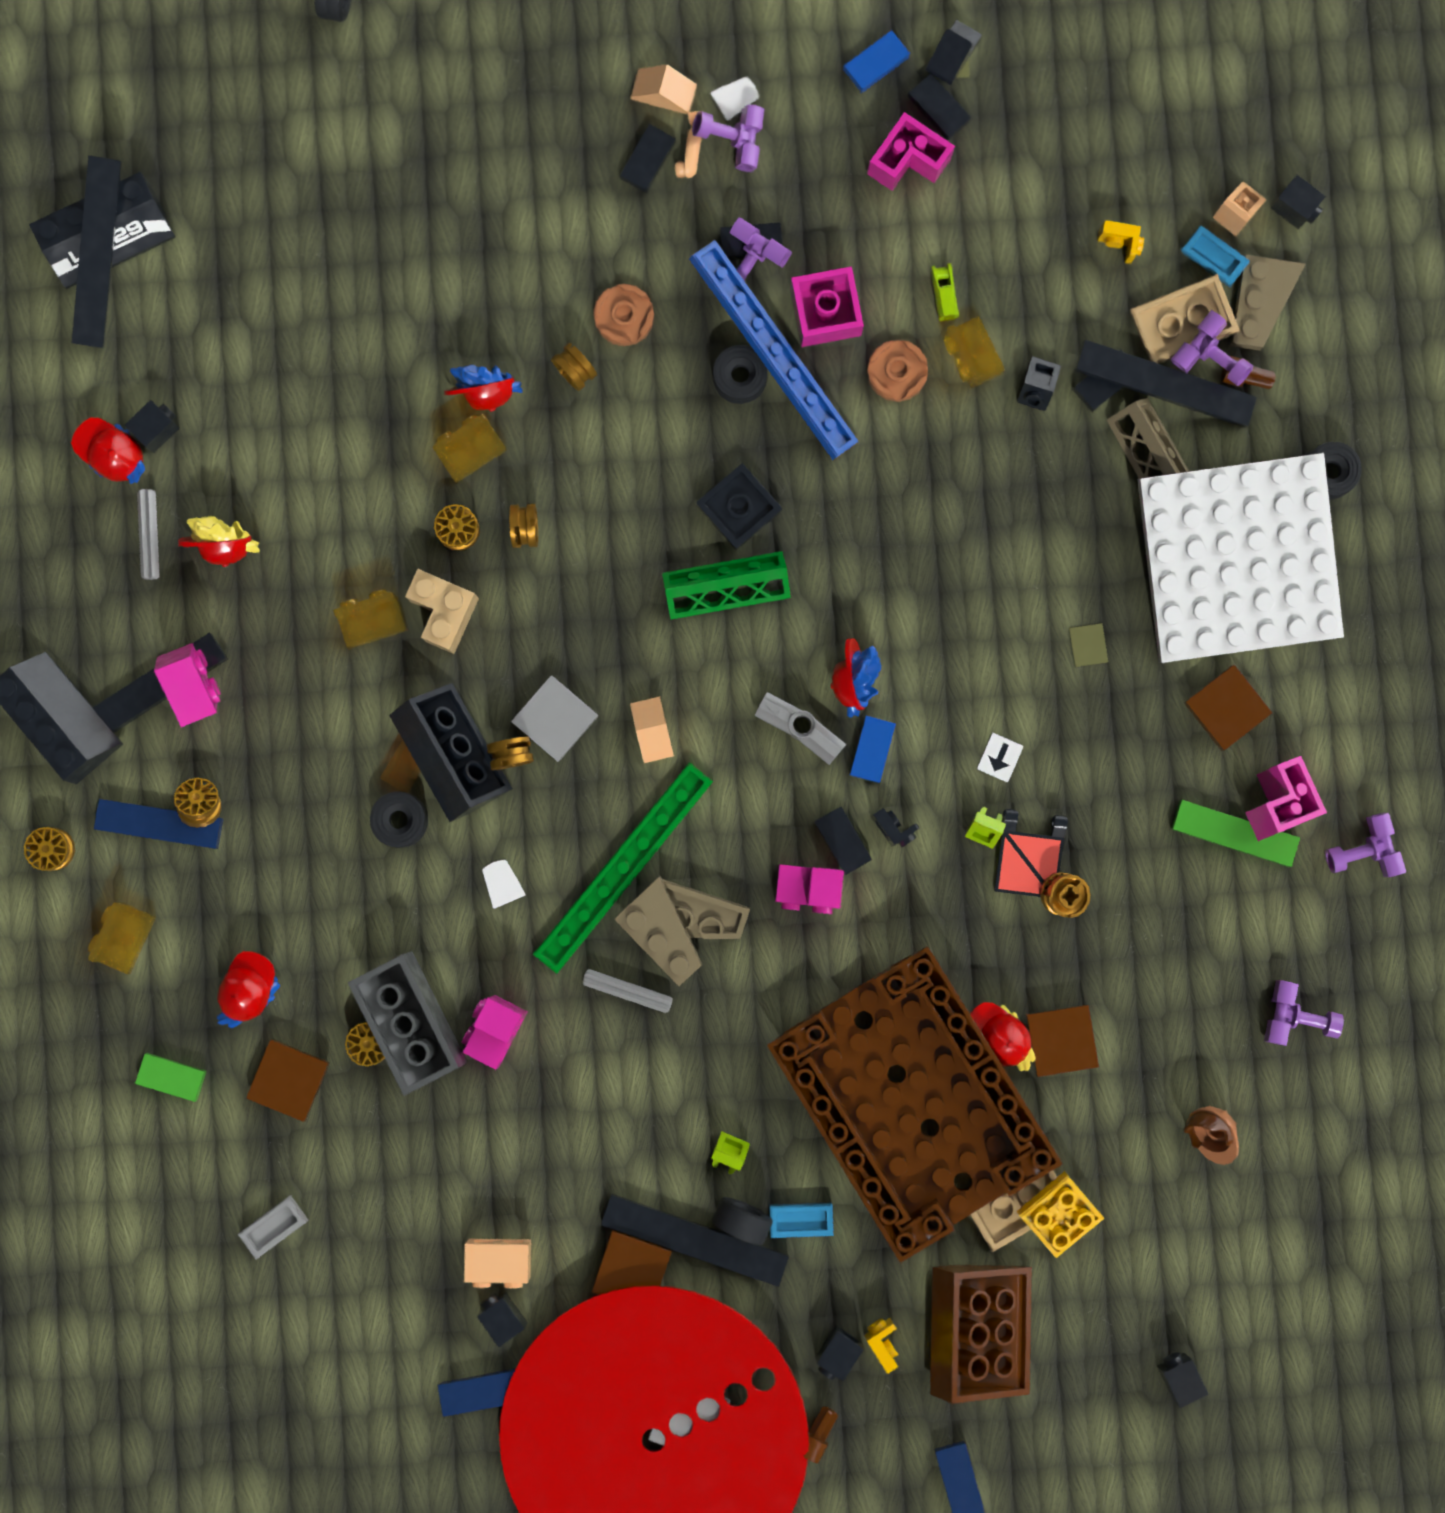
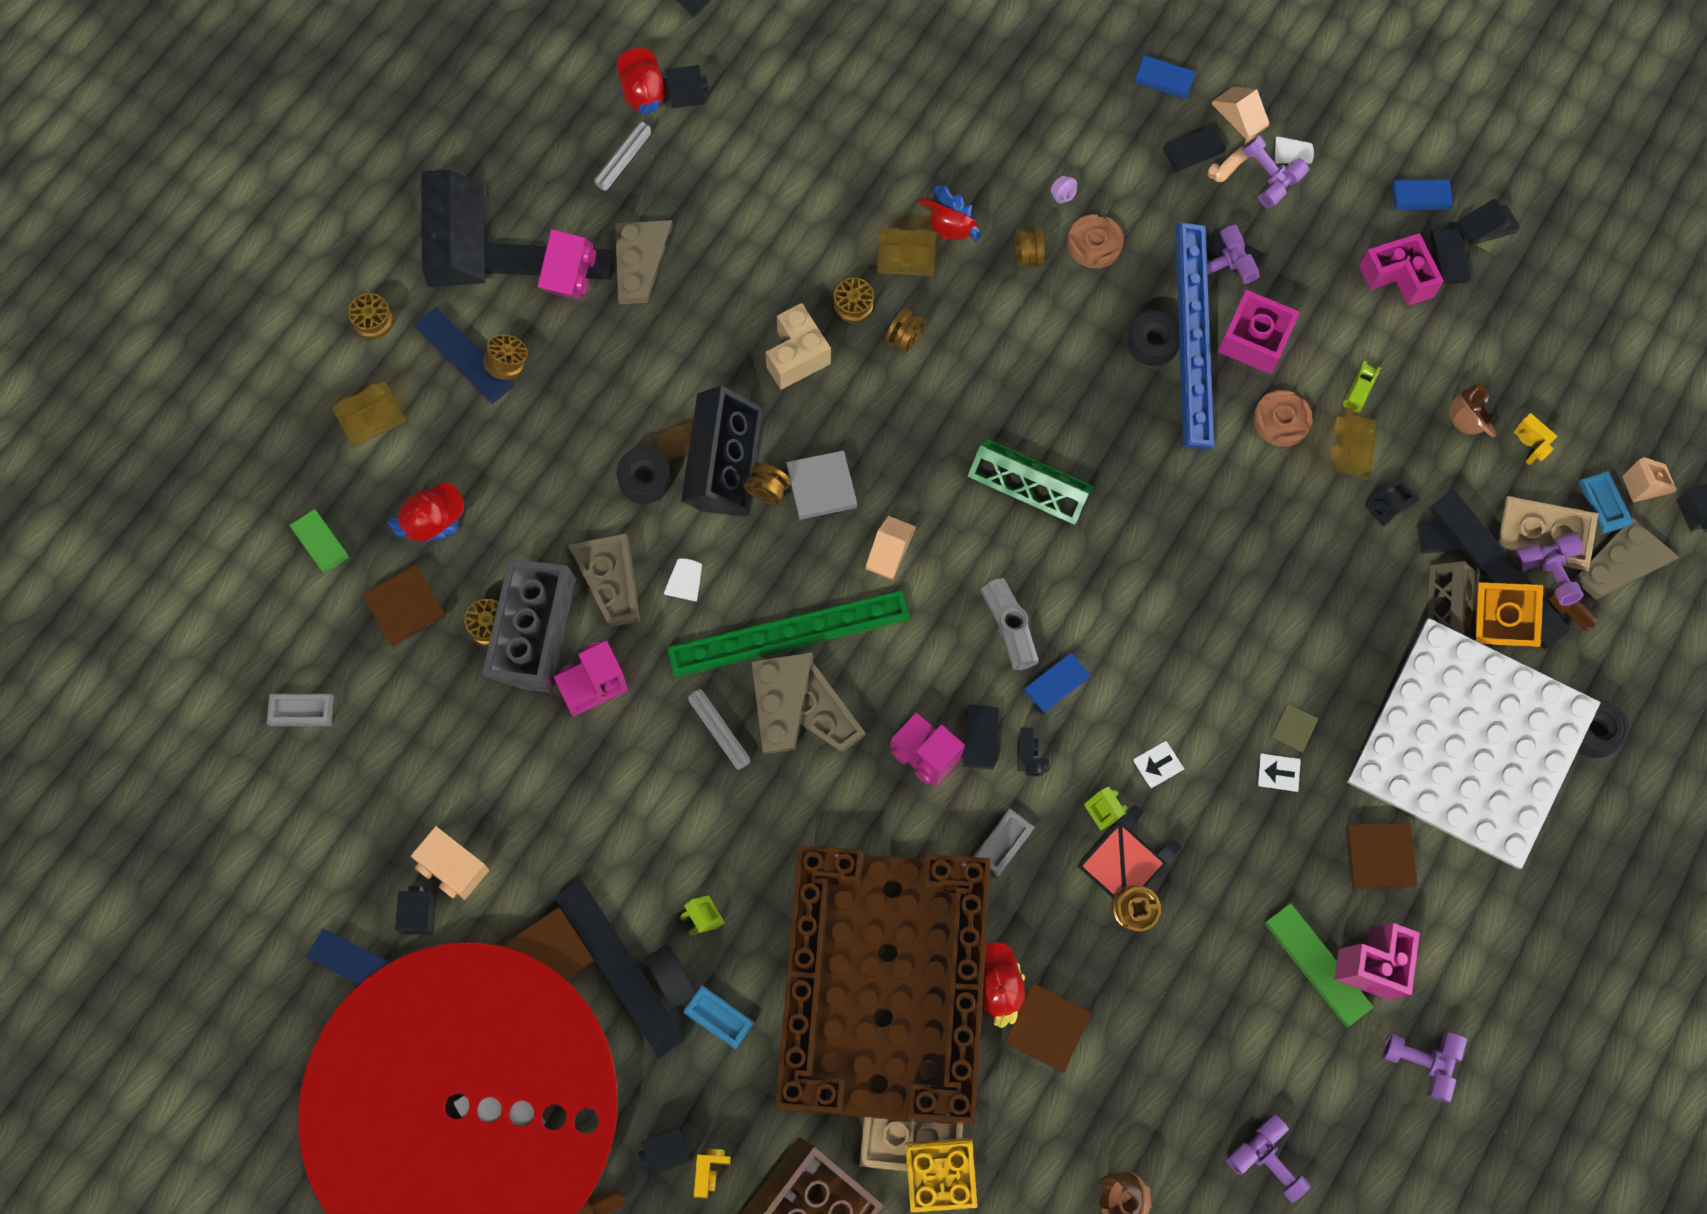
camera: 35 degrees right, 15 degrees down
hair [178,516,260,567] -> none
clear yellow bracket [333,589,407,649] -> none
black plate [696,463,782,550] -> none
hair [830,638,882,718] -> none
none -> dark tan wing [568,533,640,627]
none -> dark tan wing [615,220,673,304]
none -> light grey tile [973,808,1035,878]
none -> lavender plate [1051,176,1077,204]
none -> blue tile [1134,55,1196,99]
none -> white sticker [1258,754,1301,792]
none -> nougat piece [1449,383,1497,438]
none -> light orange brick [1474,582,1543,647]

